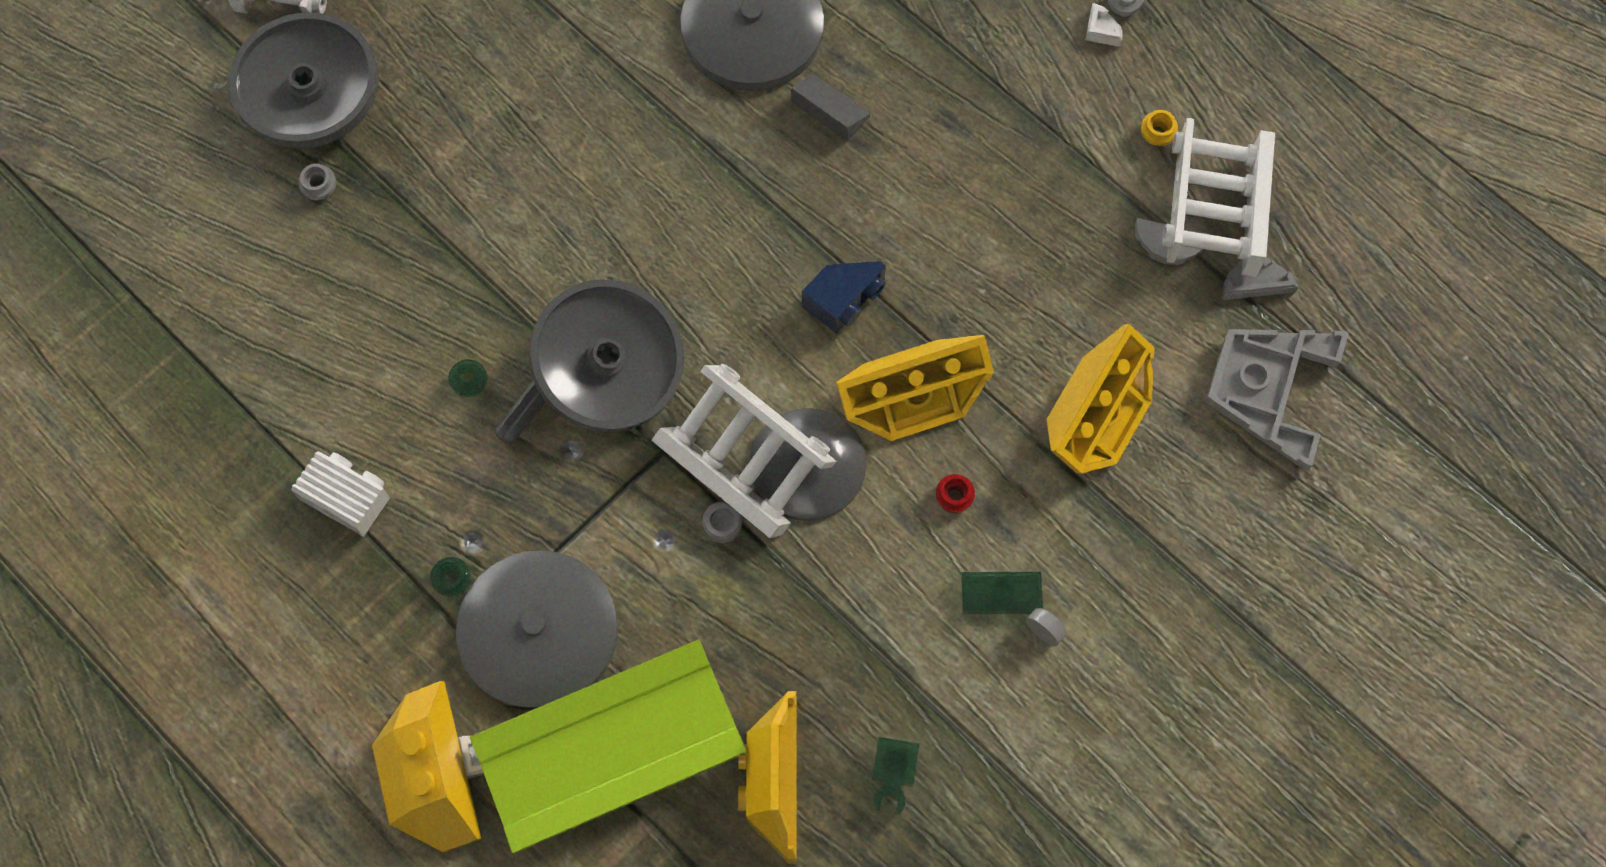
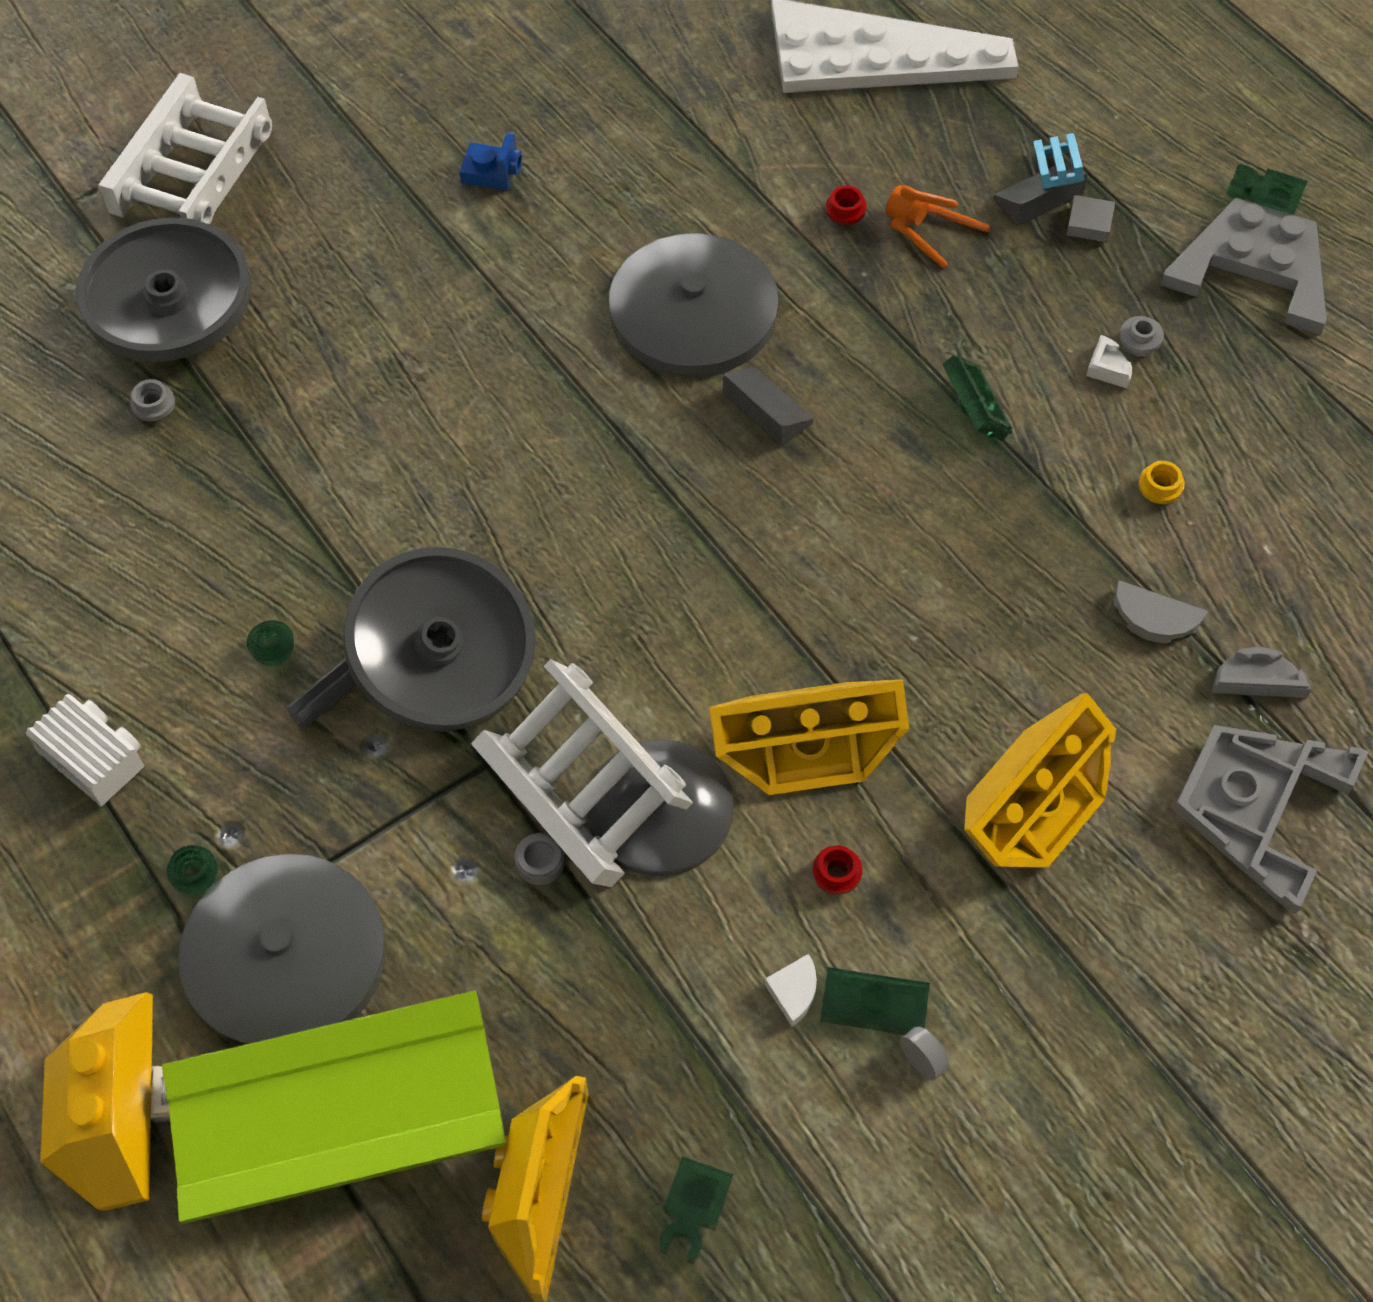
camera: 10 degrees right, 10 degrees down
dark blue slope [802,261,886,333] -> none
white fence [1162,118,1275,277] -> none
none -> white tile [765,954,817,1027]
none -> clear green plate [942,355,1013,441]

